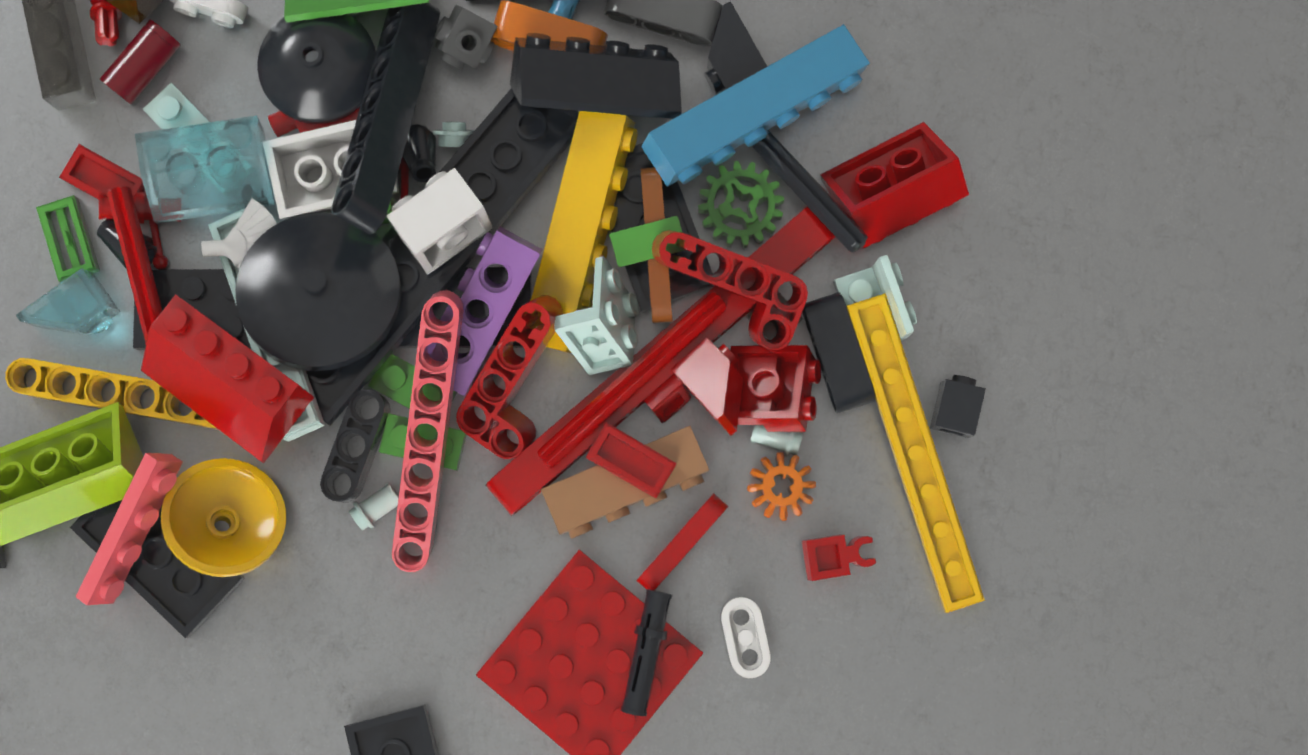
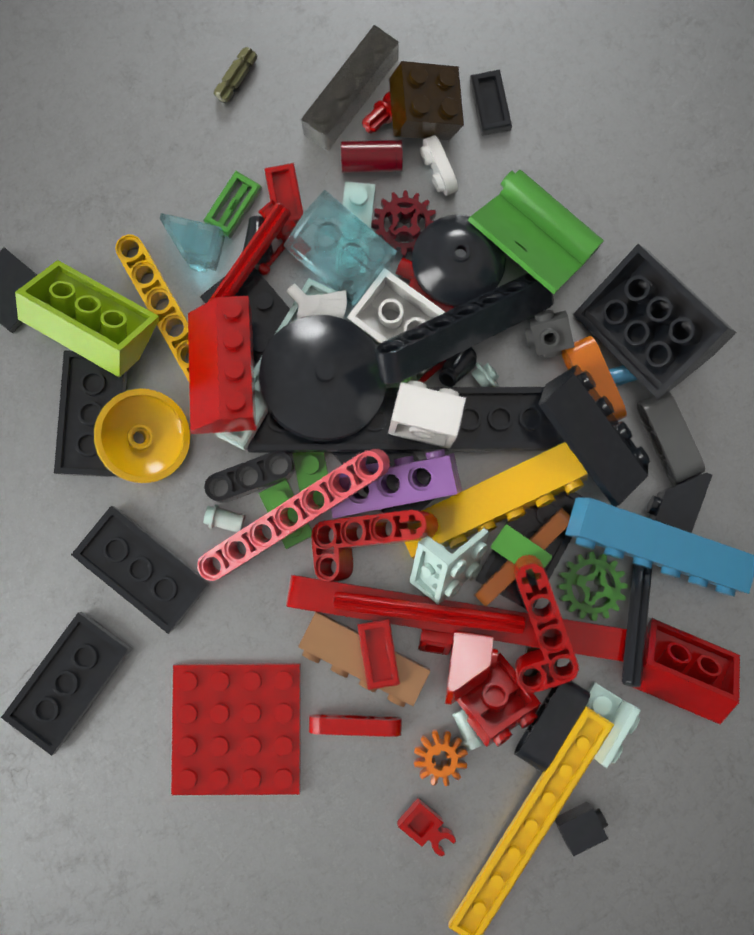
camera: 50 degrees right, 0 degrees up
coral plate [76,453,183,605] -> none
black pin [620,589,672,716] -> none
white plate [721,597,771,678] -> none
none -> black plate [71,506,210,634]
none -> dark red gear [372,190,436,258]

